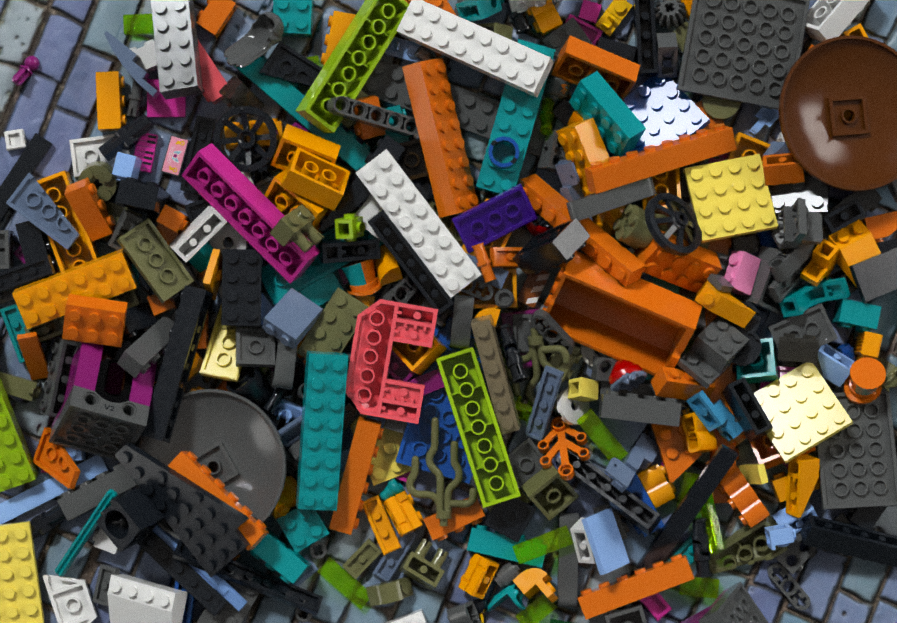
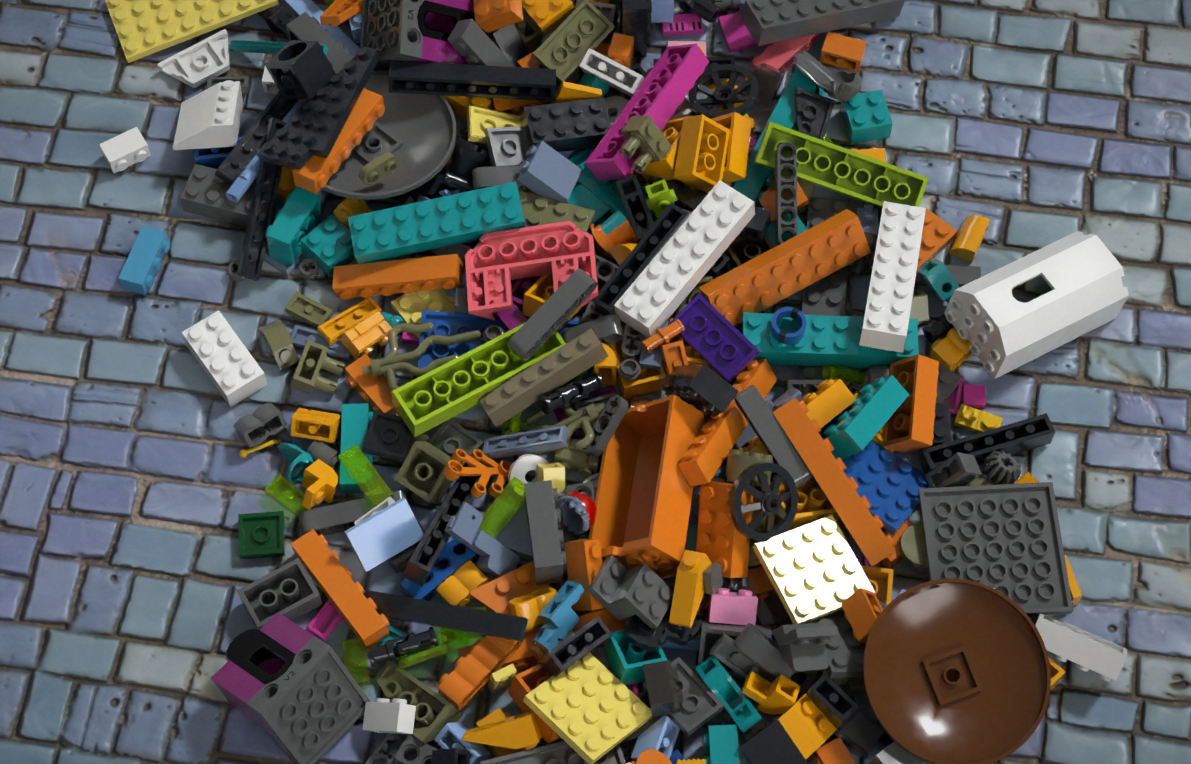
camera: 70 degrees right, 25 degrees down
clear neon green tile [317,557,369,609] -> none
light blue brick [764,523,796,550] -> none
none -> olive plate [359,152,398,185]
none -> white brick [362,698,416,734]
none -> dark grey plate [483,325,504,343]
none -> dark grey beam [507,268,597,361]

